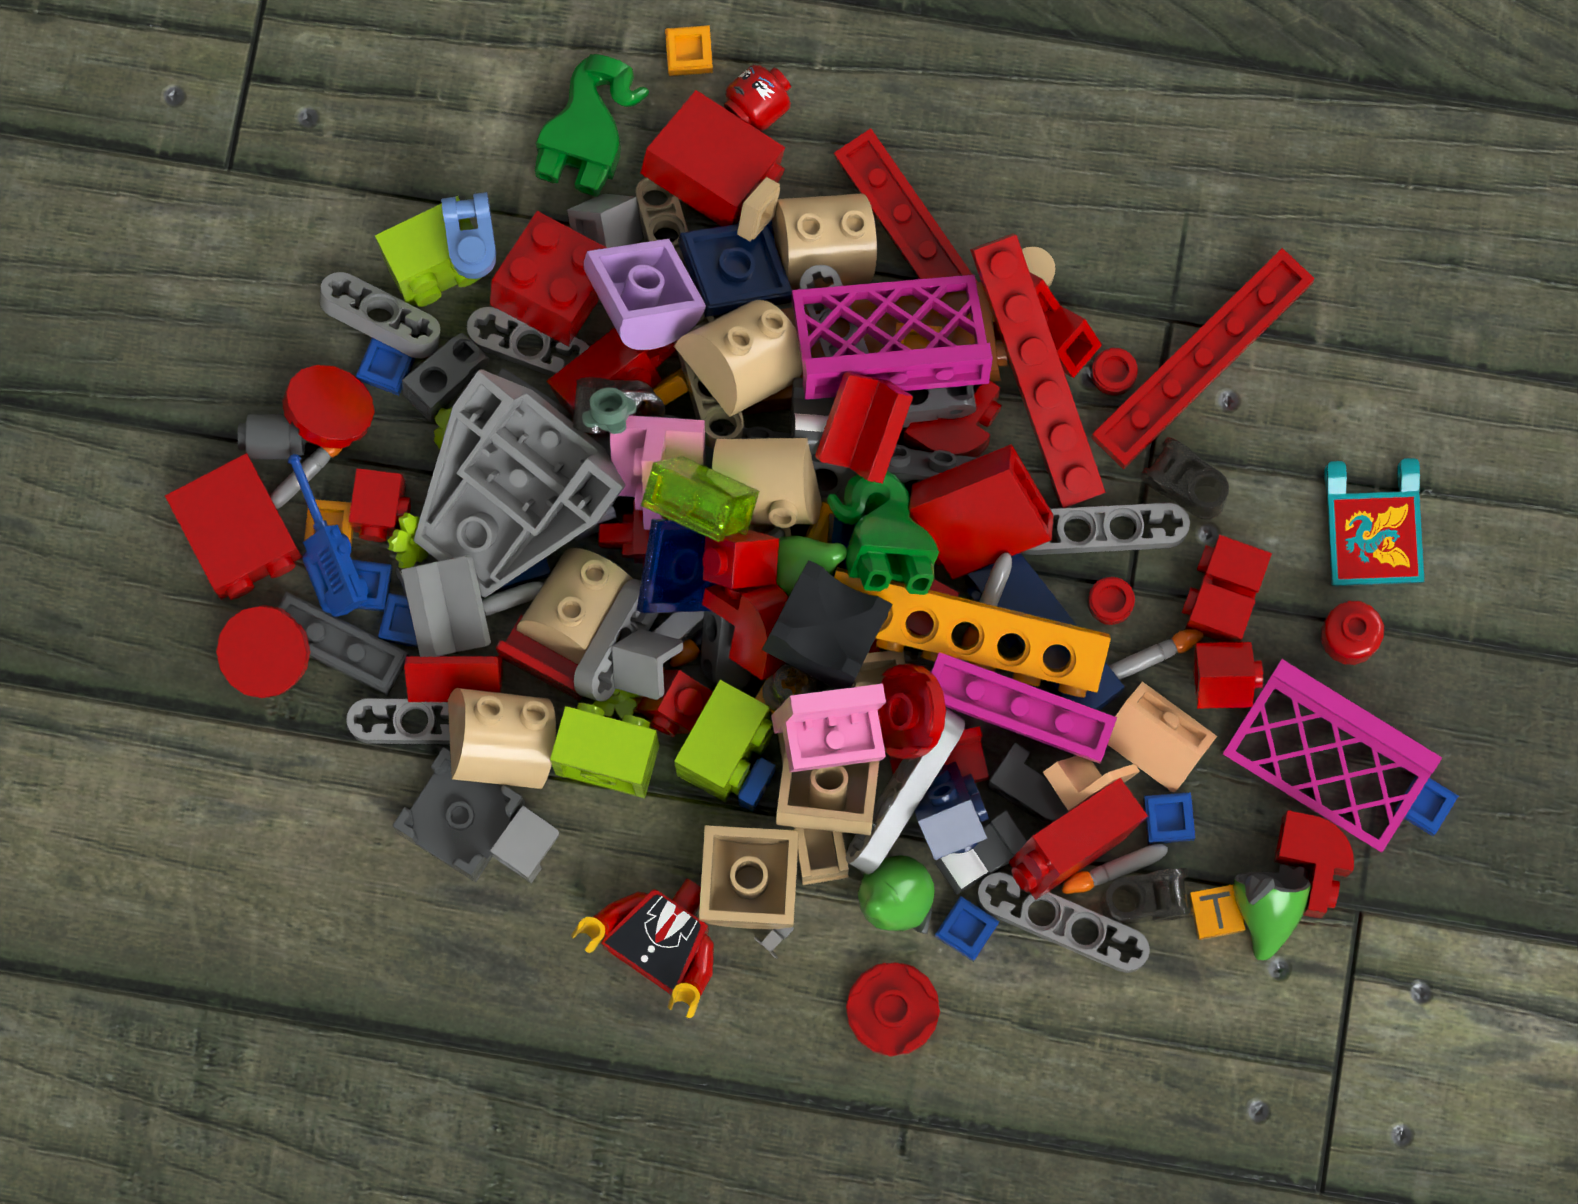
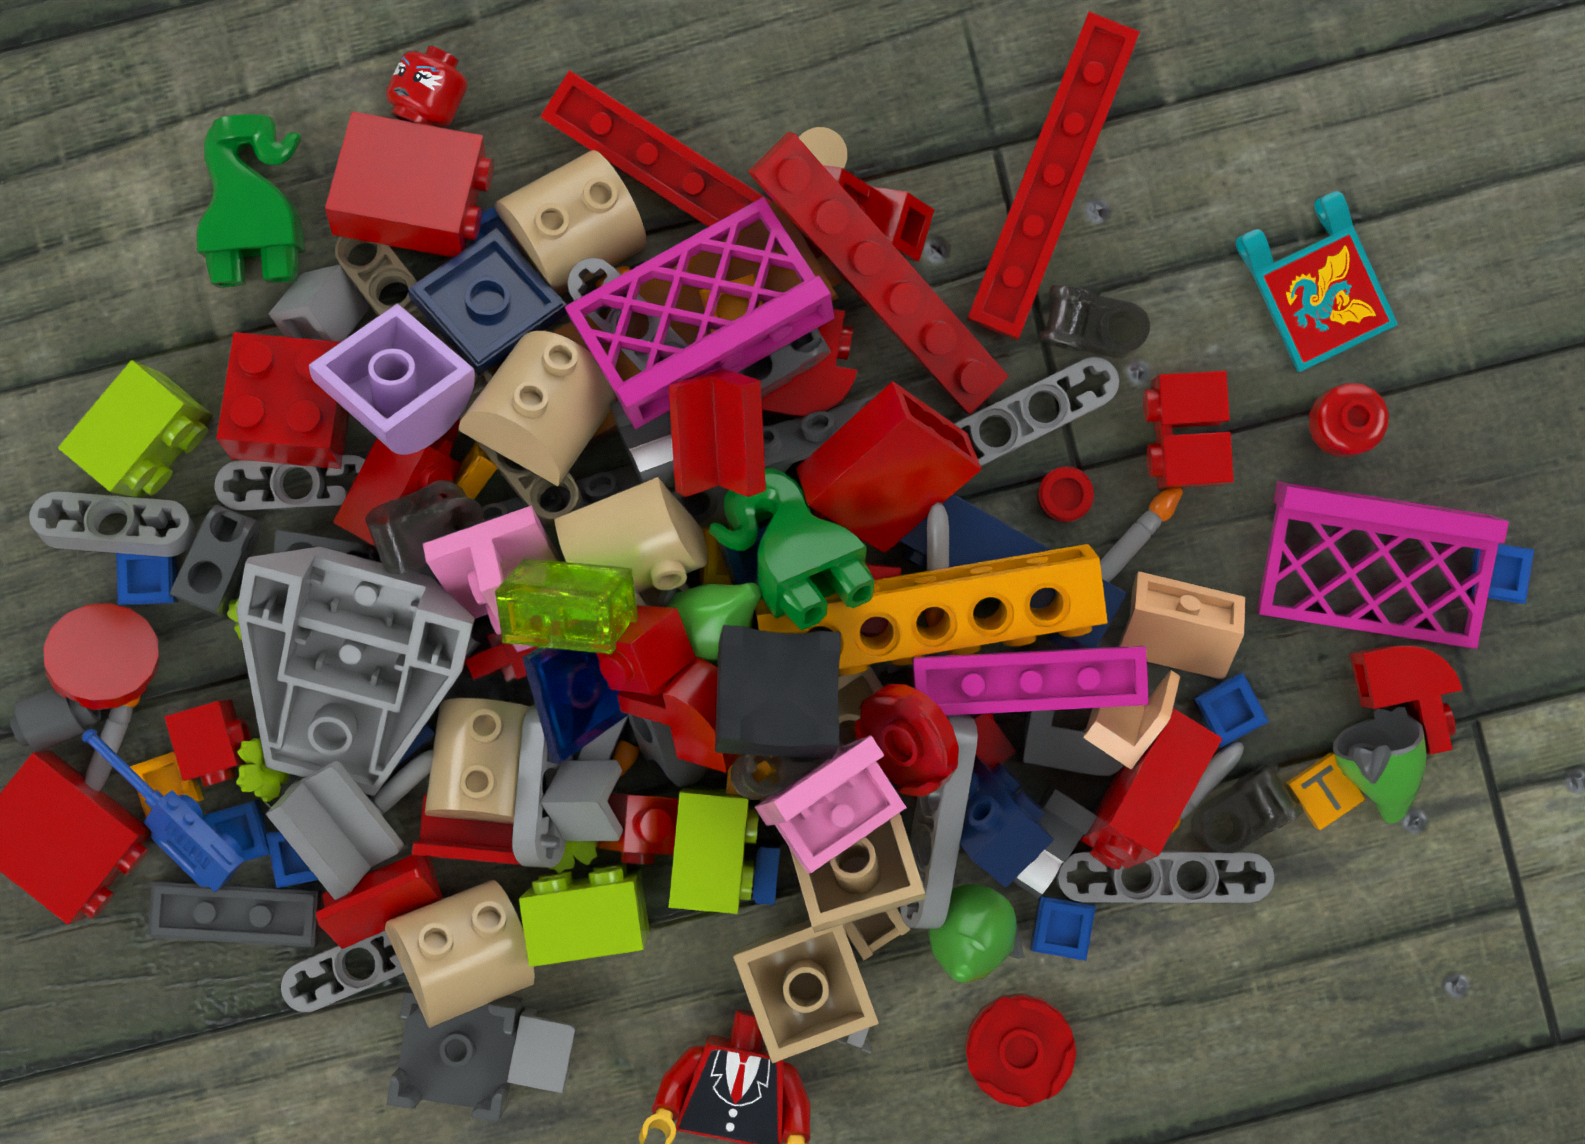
camera: 30 degrees left, 10 degrees up
red tile [216,605,310,698] -> none
medium blue plate [441,192,496,279] -> none
sand green plate [582,388,636,434] -> none
light orange tile [665,25,713,76] -> none
tan tile [737,177,780,242] -> none
red tile [1091,348,1138,396] -> none
red brick [1193,642,1263,709] -> none

